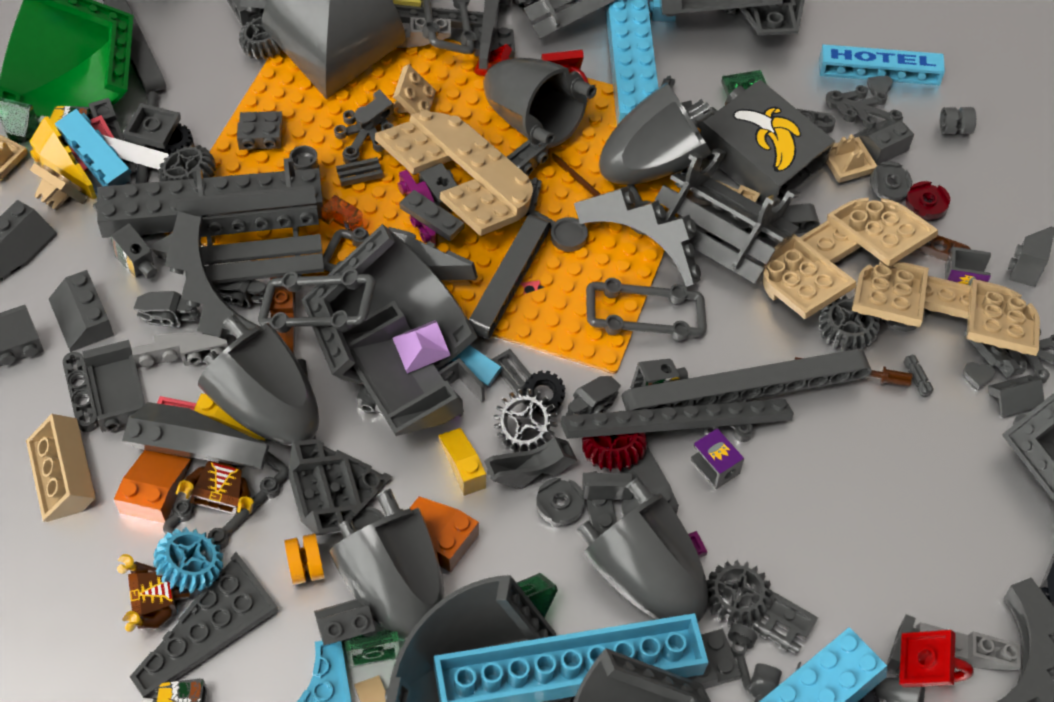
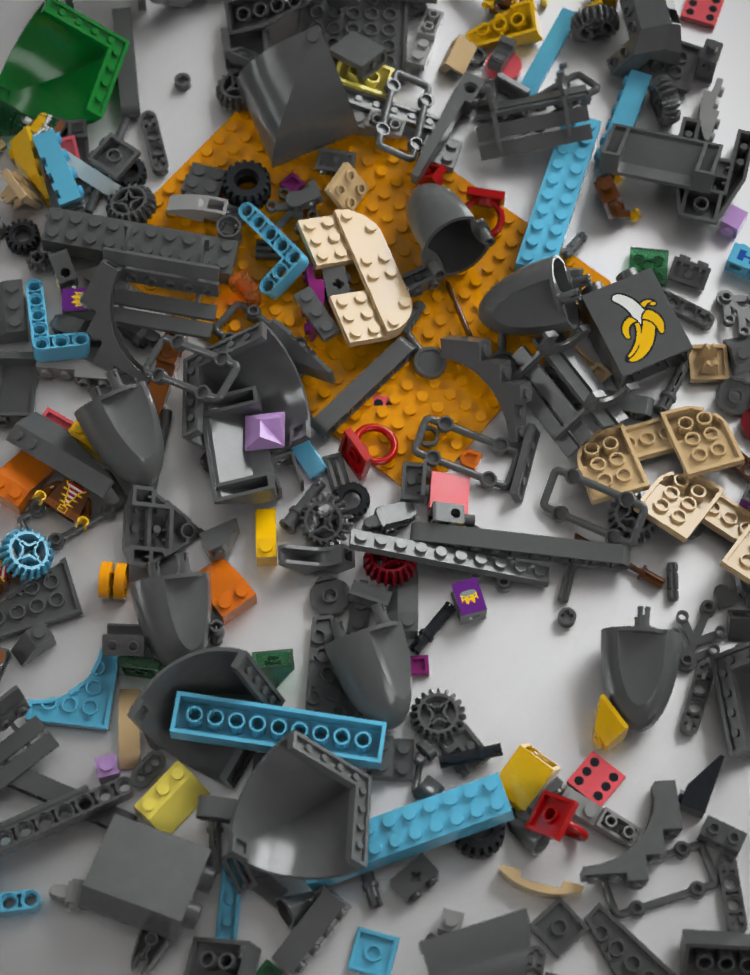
camera: 20 degrees right, 10 degrees up
none -> black tyre [5,219,41,256]
none -> dark grey slope [10,620,57,667]
none -> medium azure beam [25,279,91,362]
none -> dark grey gear [26,249,50,274]
none -> piece [62,288,96,322]
none -> dark grey beam [140,110,169,176]
none -> light grey slope [166,194,243,227]
none -> dark grey bush [174,73,191,91]
none -> dark grey slope [199,518,240,563]
none -> dark grey pin [209,619,225,646]
none -> black tyre [223,160,271,209]
none -> medium azure beam [238,202,309,299]
none -> magenta tile [279,172,306,191]
none -> dark grey pin [279,479,326,533]
none -> dark grey wing [305,614,361,718]
none -> dark grey bracket [315,147,357,176]
none -> red tile [338,424,398,481]
none -> dark grey bracket [400,459,431,503]
none -> black pin [409,602,456,655]
none -> dark grey piece [421,426,439,449]
none -> coral tile [427,471,470,514]
none -> black pin [438,742,503,769]
none -> orange tile [459,449,483,471]
none -> yellow slope [499,743,561,811]
none -> dark grey tile [509,423,540,503]
none -> dark grey bar [540,467,648,547]
none -> dark grey axle [557,564,577,604]
none -> dark grey bush [557,607,576,628]
none -> coral tile [566,751,626,807]
none -> yellow slope [592,694,629,753]
none -> reddish brown torso [594,174,643,222]
none -> dark grey windscreen [601,606,682,733]
none -> dark grey pin [653,362,689,416]
none -> dark grey bracket [667,254,712,291]
none -> dark grey plant [671,600,727,671]
none -> dark grey beam [679,660,713,737]
none -> lavender brick [718,204,749,239]

